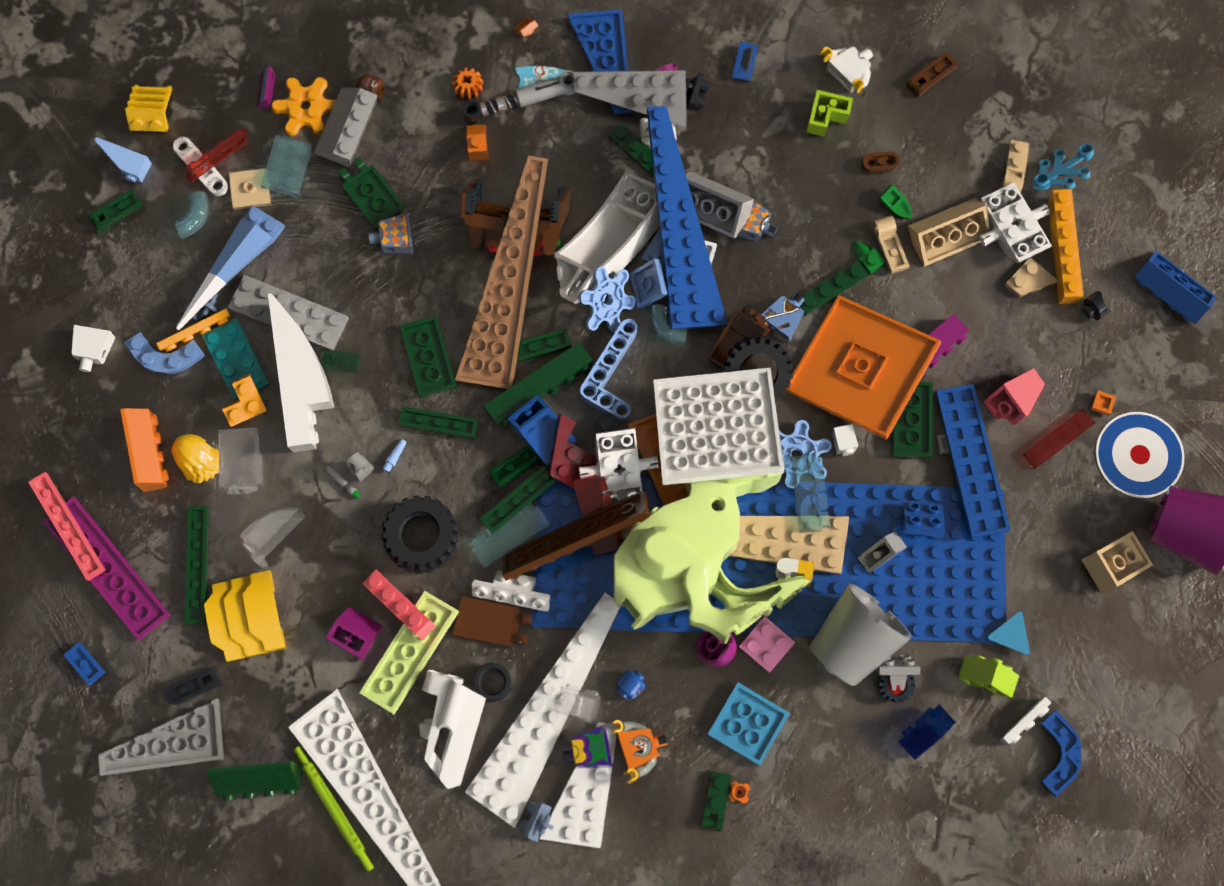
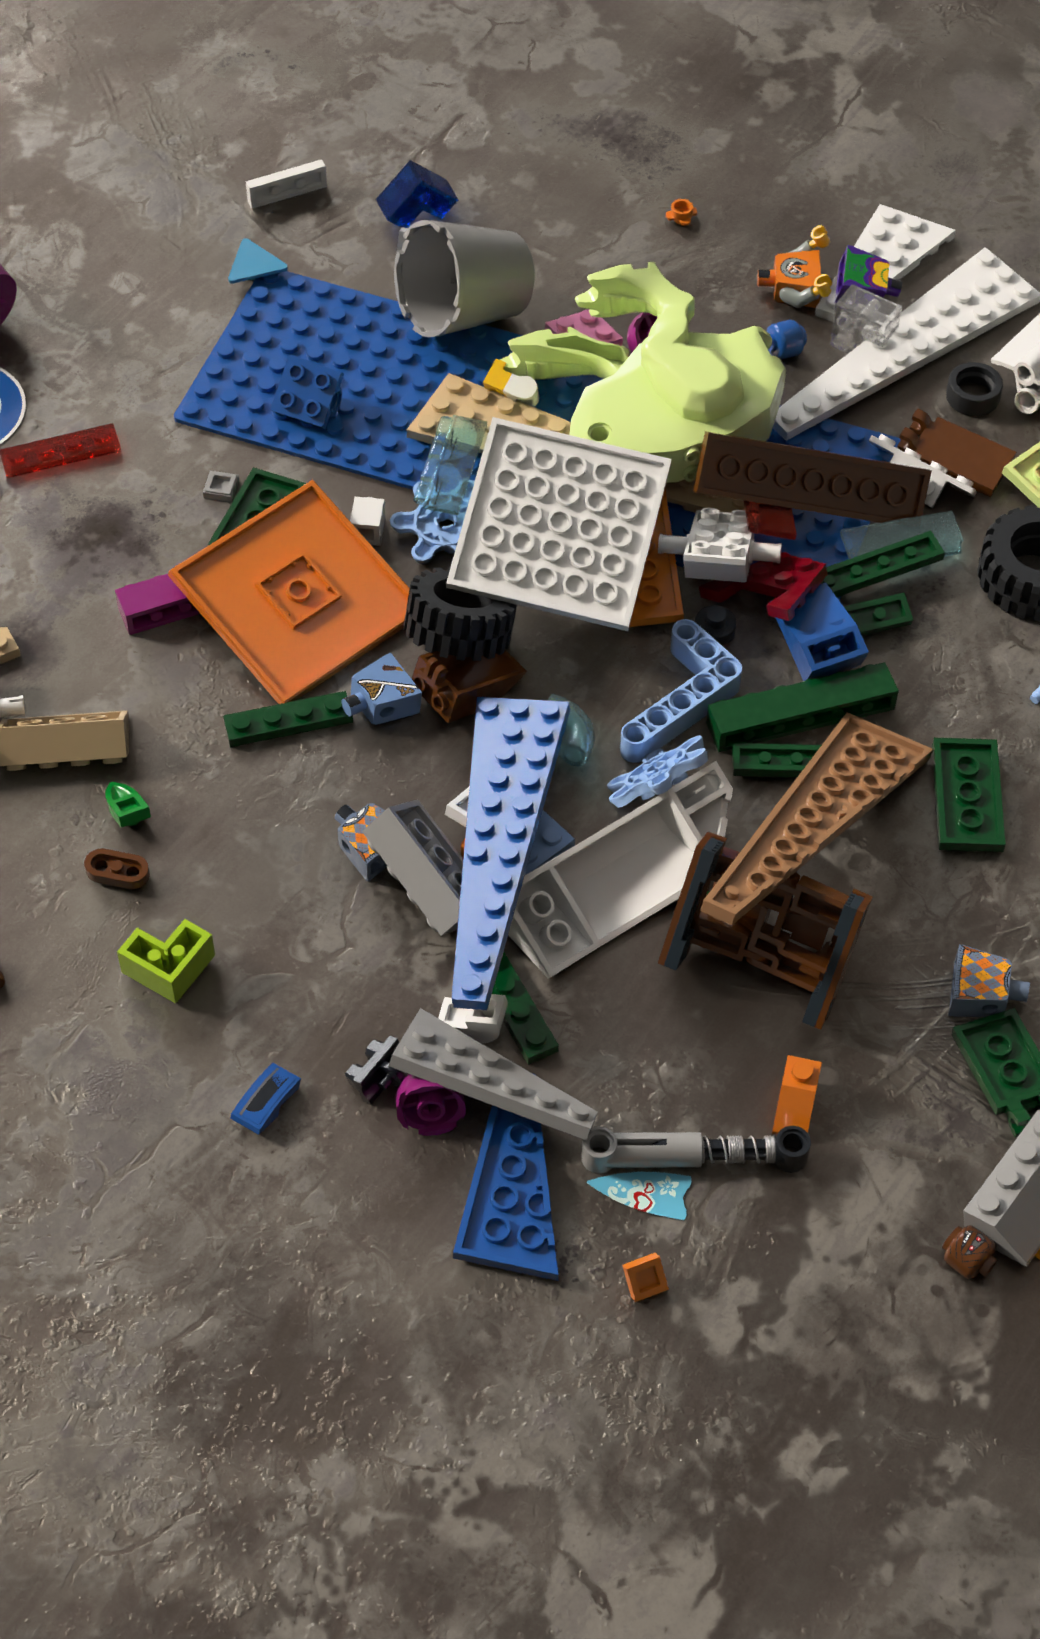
camera: 160 degrees left, 20 degrees down
dark green plate [398,406,479,439] -> none
orange gear [452,67,483,100] -> none
sand blue hips [518,801,554,842] -> none
medium blue plate [630,258,668,309] -> none
dark green plate [701,771,732,832] -> none
dark azure plate [707,682,790,766] -> none
torso [819,47,873,93] -> none
green plate [853,241,886,275] -> none
light grey slope [858,531,907,573] -> none
tan plate [873,215,910,274] -> none
blue plate [935,384,1011,539] -> none
lime brick [958,655,1019,698] -> none
coral slope [983,369,1045,425] -> none
blue plate [1040,710,1082,797] -> none
tan slope [1081,531,1153,594] -> none

